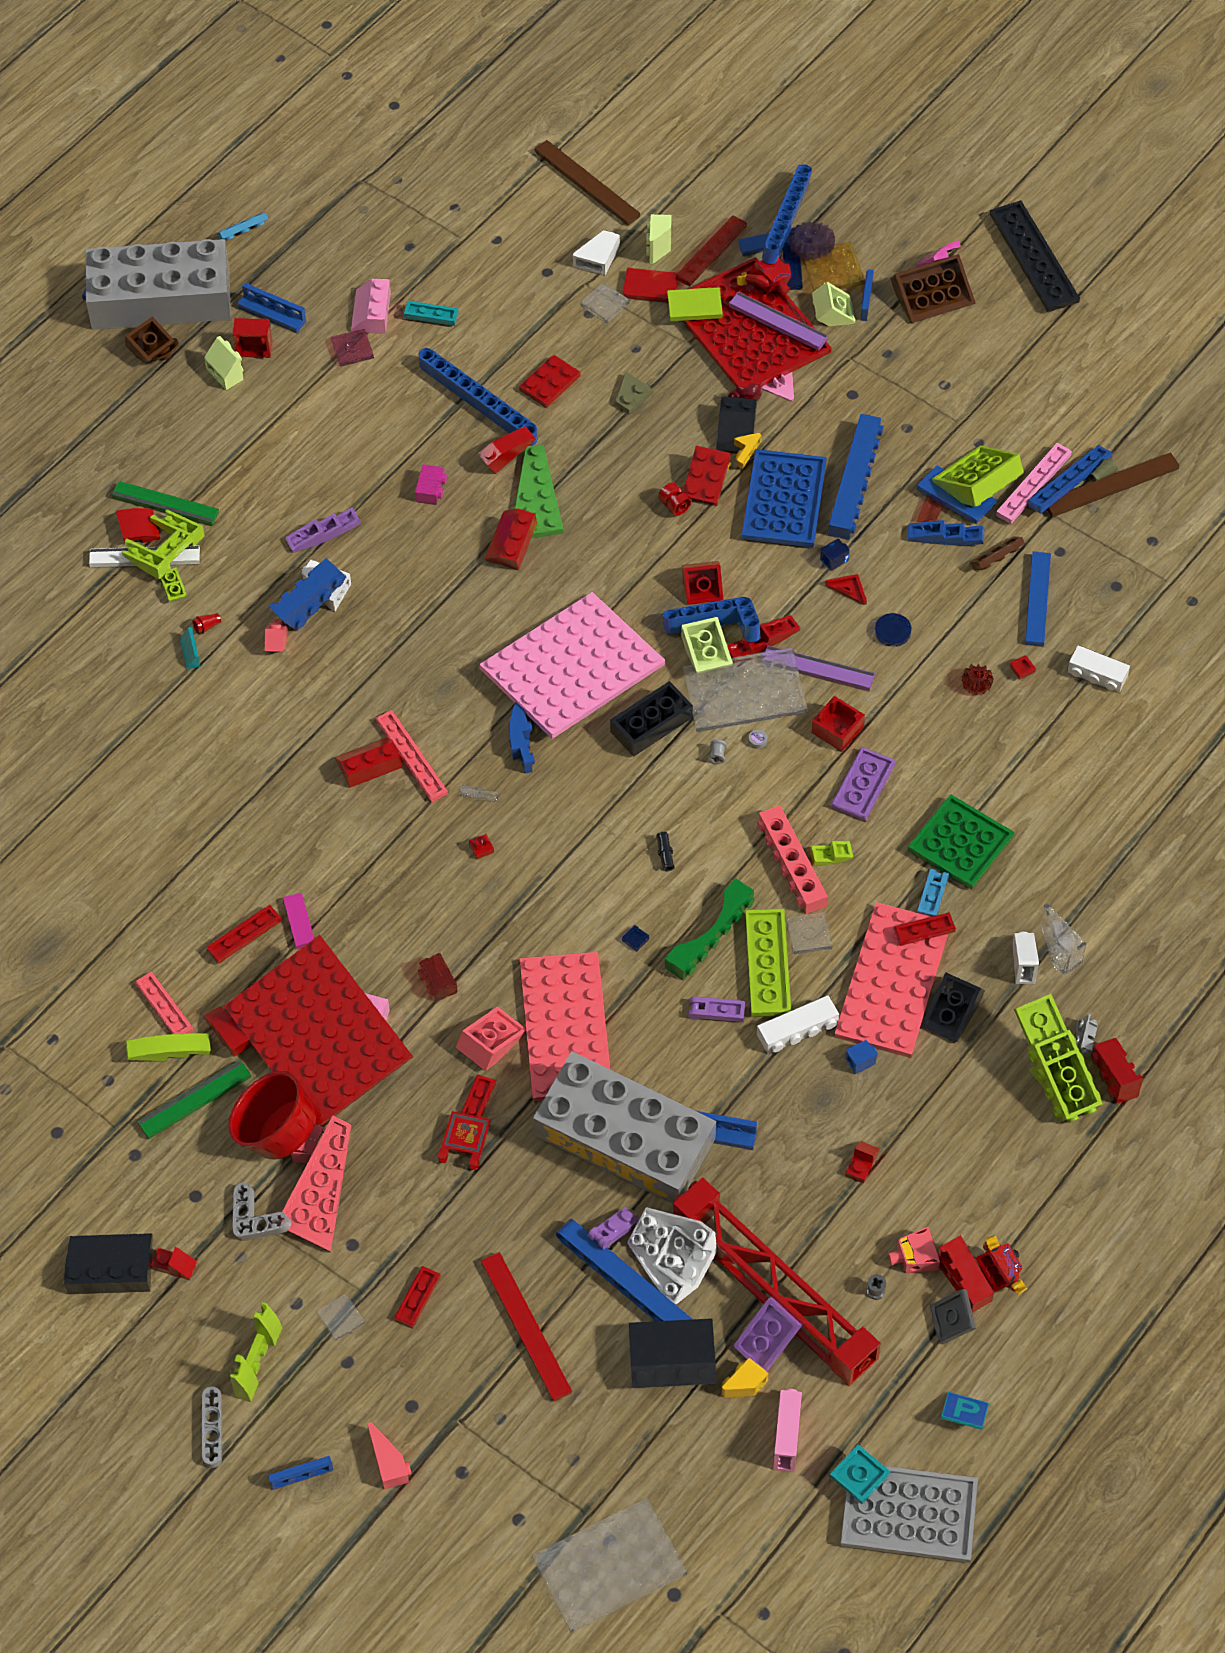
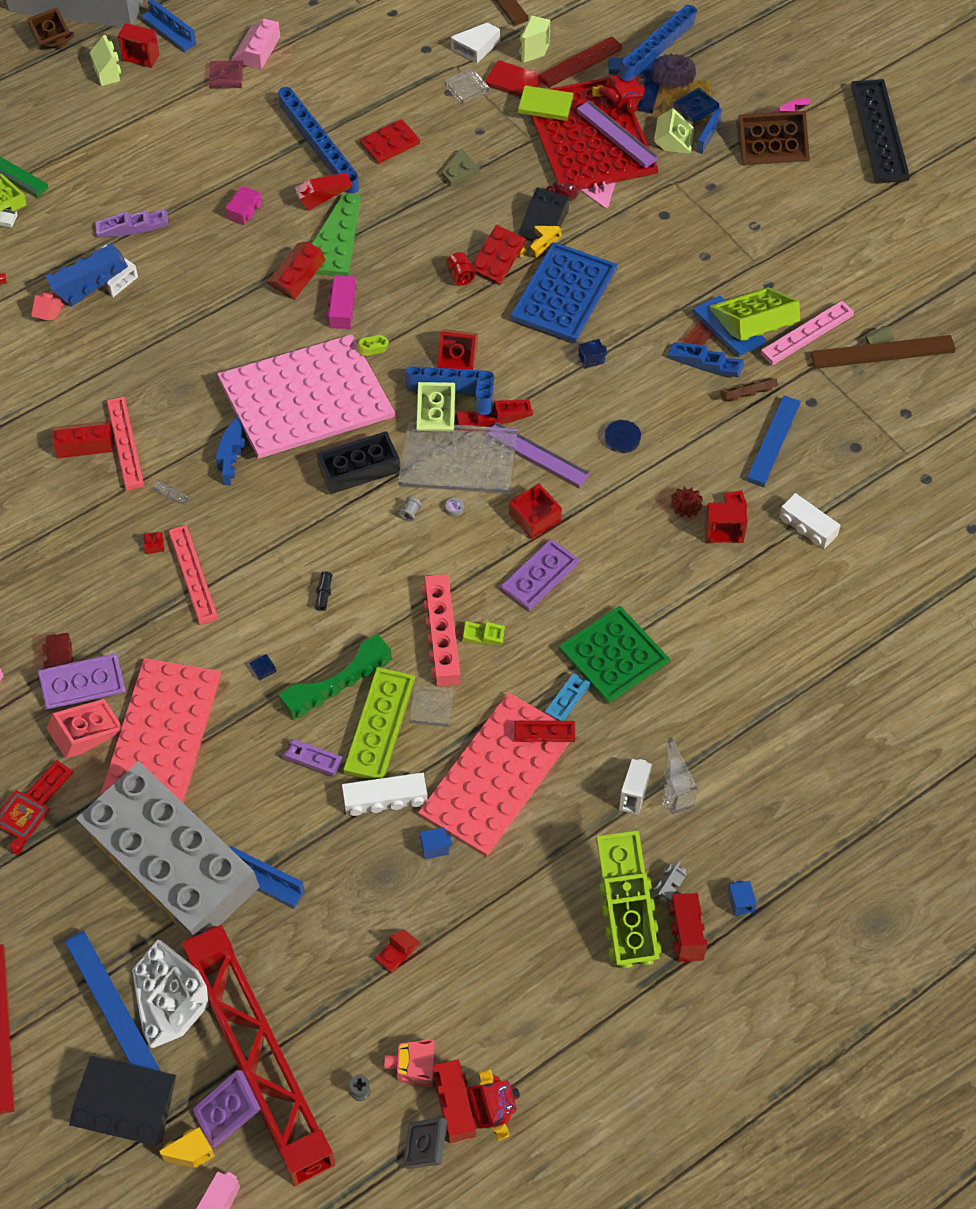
camera: 15 degrees right, 0 degrees up
teal plate [404,301,459,326] -> none
medium lavender plate [588,1207,639,1249] -> none
red tile [825,574,867,605] -> none
blue brick [828,414,884,540] -> none
black slope [921,972,985,1042] -> none
blue tile [1027,445,1112,513] -> none
none -> medium lavender tile [38,653,126,710]
none -> coral tile [168,525,218,625]
none -> dark pink brick [326,276,356,329]
none -> lime beam [356,335,389,356]
none -> clear blue tile [673,87,720,123]
none -> red container [705,503,748,543]
none -> blue brick [727,880,757,916]

